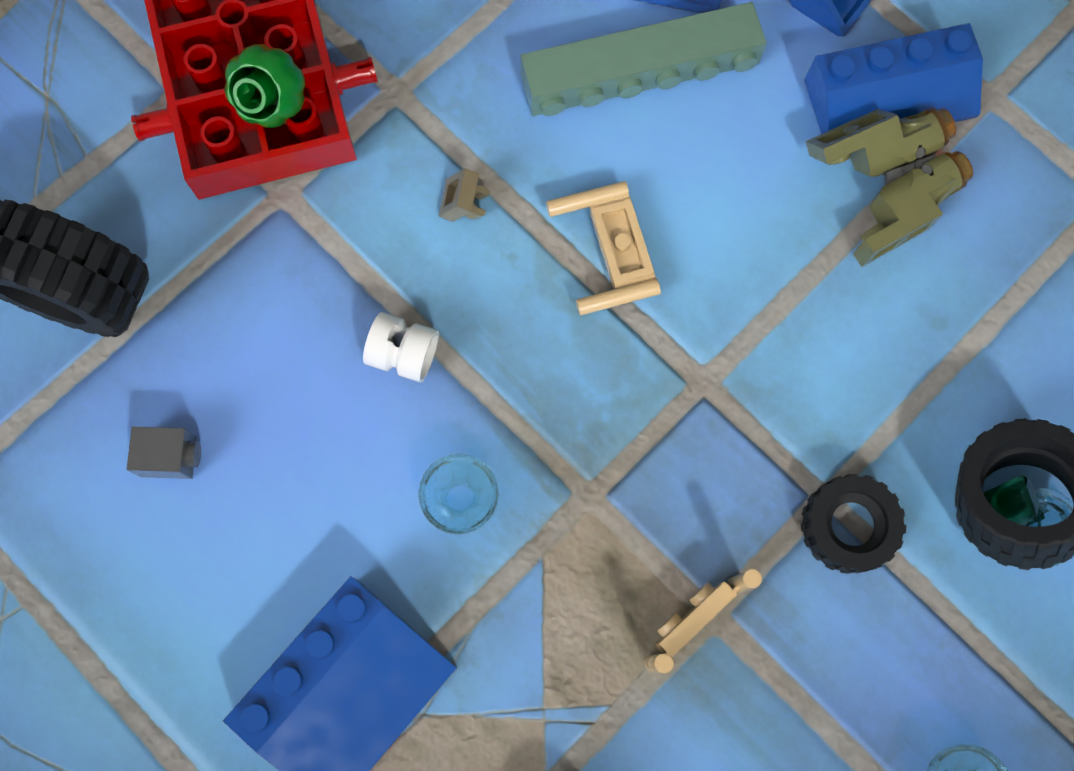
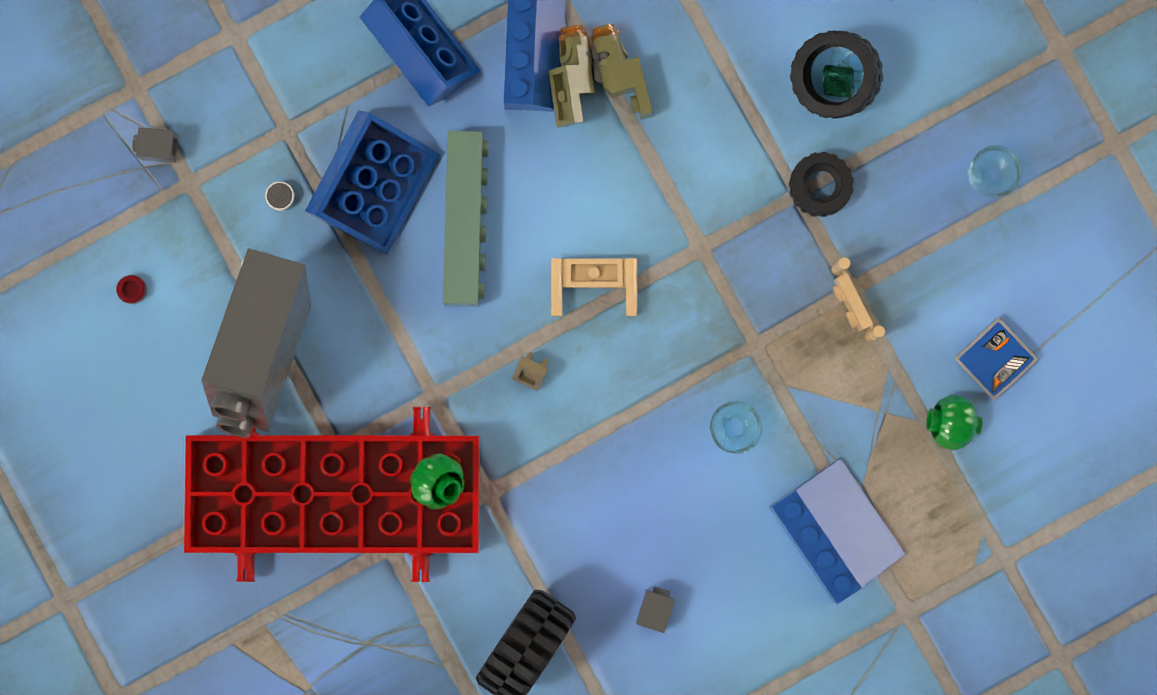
camera: 75 degrees left, 10 degrees up
white wheel [363,312,439,383] -> none

